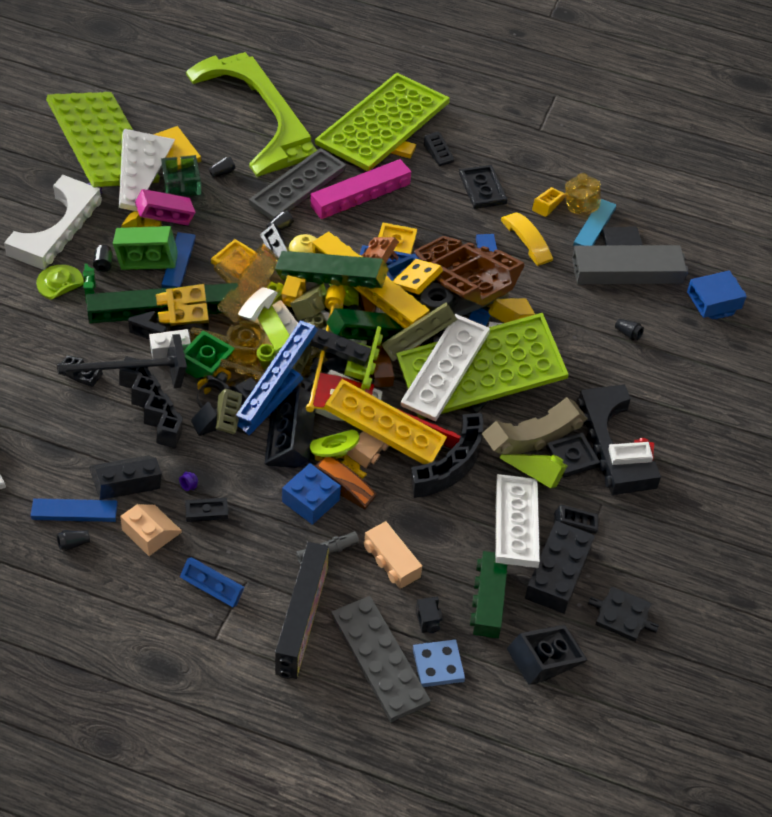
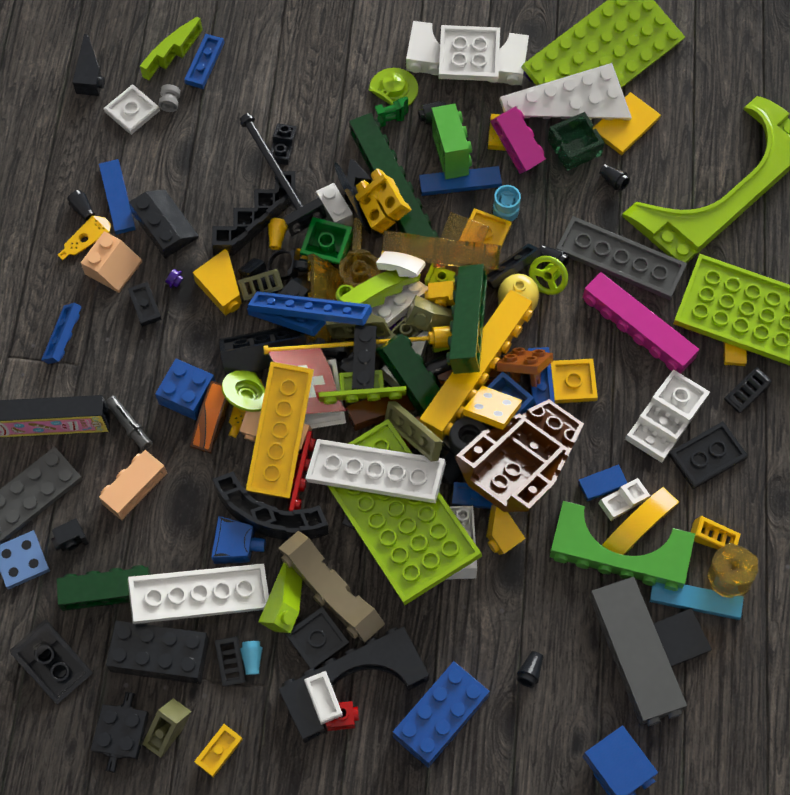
camera: 80 degrees right, 15 degrees up
none -> yellow piece [58,215,112,260]
none -> olive slope [142,698,192,758]
none -> yellow slope [193,249,242,316]
none -> yellow plate [194,724,243,778]
none -> blue torso [211,516,266,564]
none -> medium azure cone [240,641,263,675]
none -> yellow cone [268,218,287,250]
none -> black sticker [334,162,371,234]
none -> blue brick [393,661,490,768]
none -> white plate [439,25,500,81]
none -> medium azure wheel [493,185,521,221]
none -> lime piece [529,256,568,295]
none -> bright green arch [550,501,695,591]
none -> white slope [598,478,650,521]
none -> white slope [625,369,710,463]

